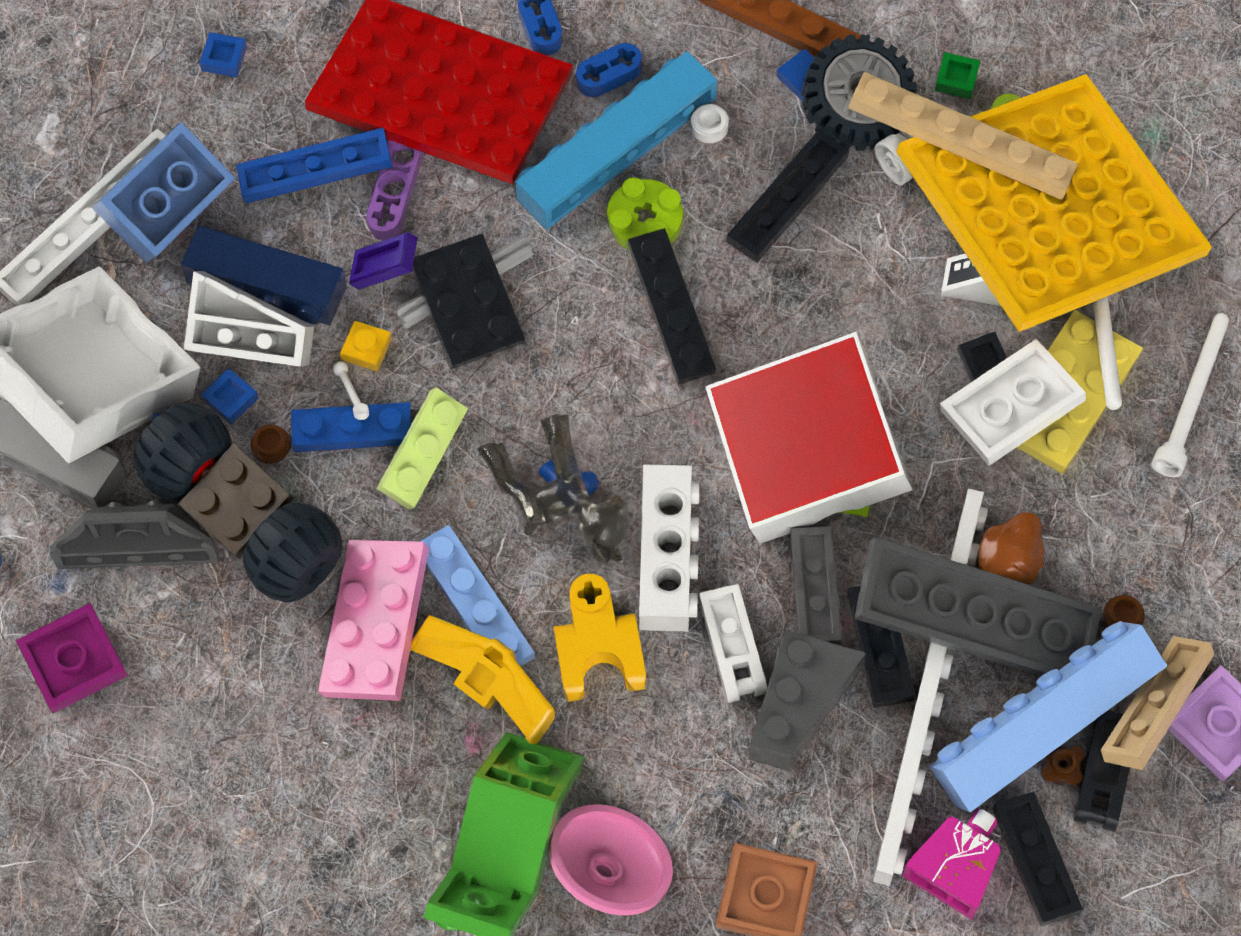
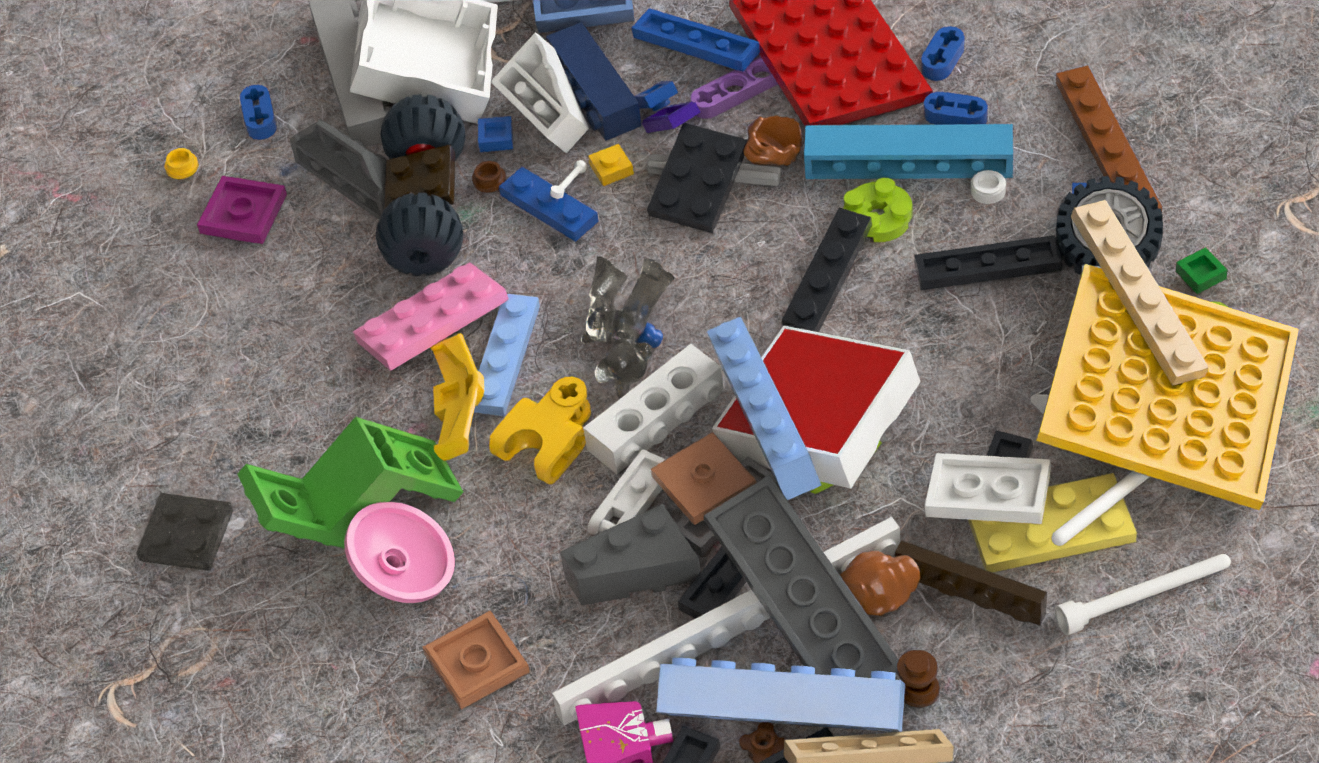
camera: 50 degrees right, 15 degrees down
yellowish green plate [376,387,468,510] -> none
none -> blue plate [634,81,678,111]
none -> nougat plate [651,432,756,525]
none -> light blue brick [707,316,821,500]
none -> dark orange hair [743,115,802,166]
none -> dark brown plate [895,540,1047,626]
none -> reddish brown plate [897,650,938,689]

